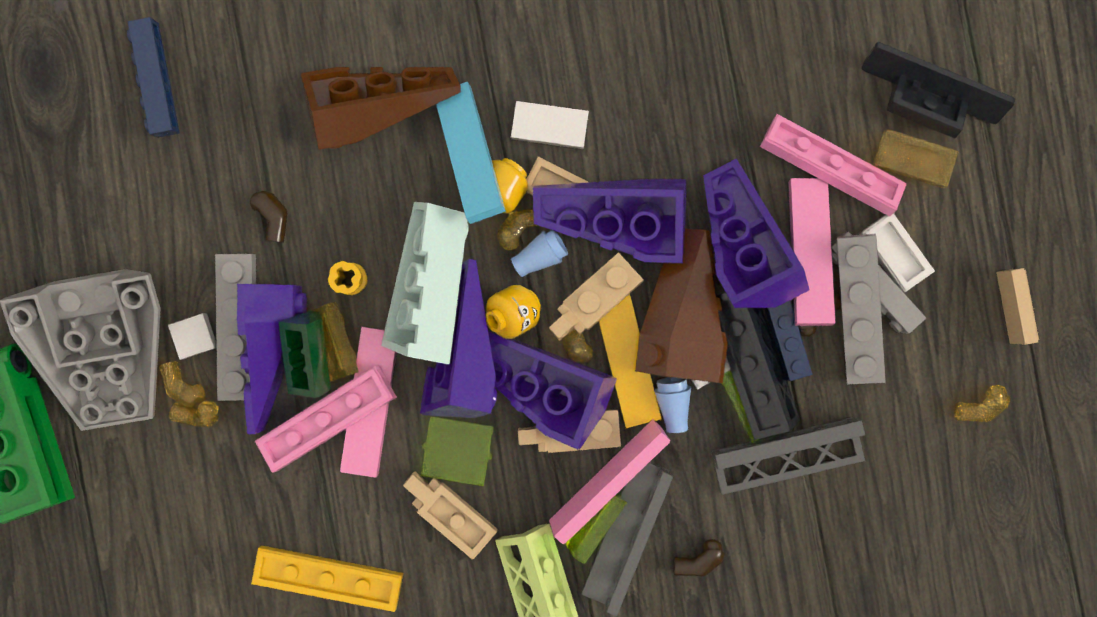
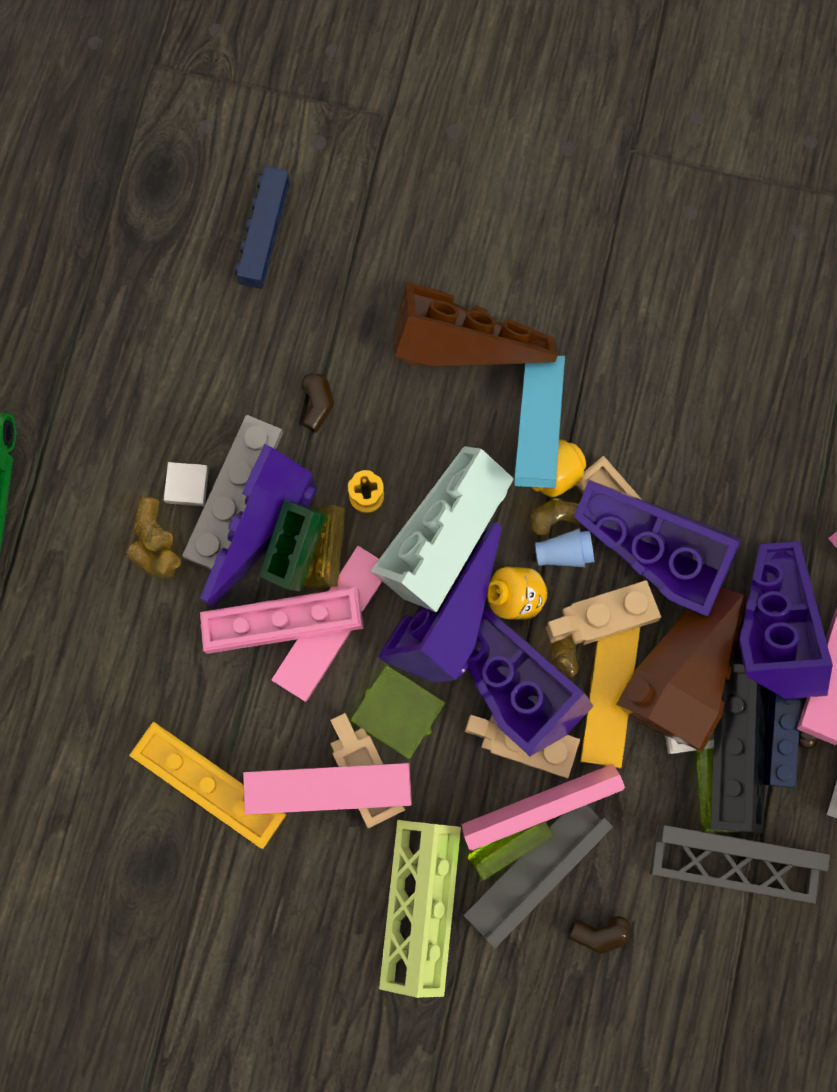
camera: 25 degrees right, 10 degrees down
light grey wedge [0,269,161,431] -> none
white tile [511,101,589,149] -> none
light blue cone [654,377,691,433] -> none
none -> bright pink tile [243,763,412,815]

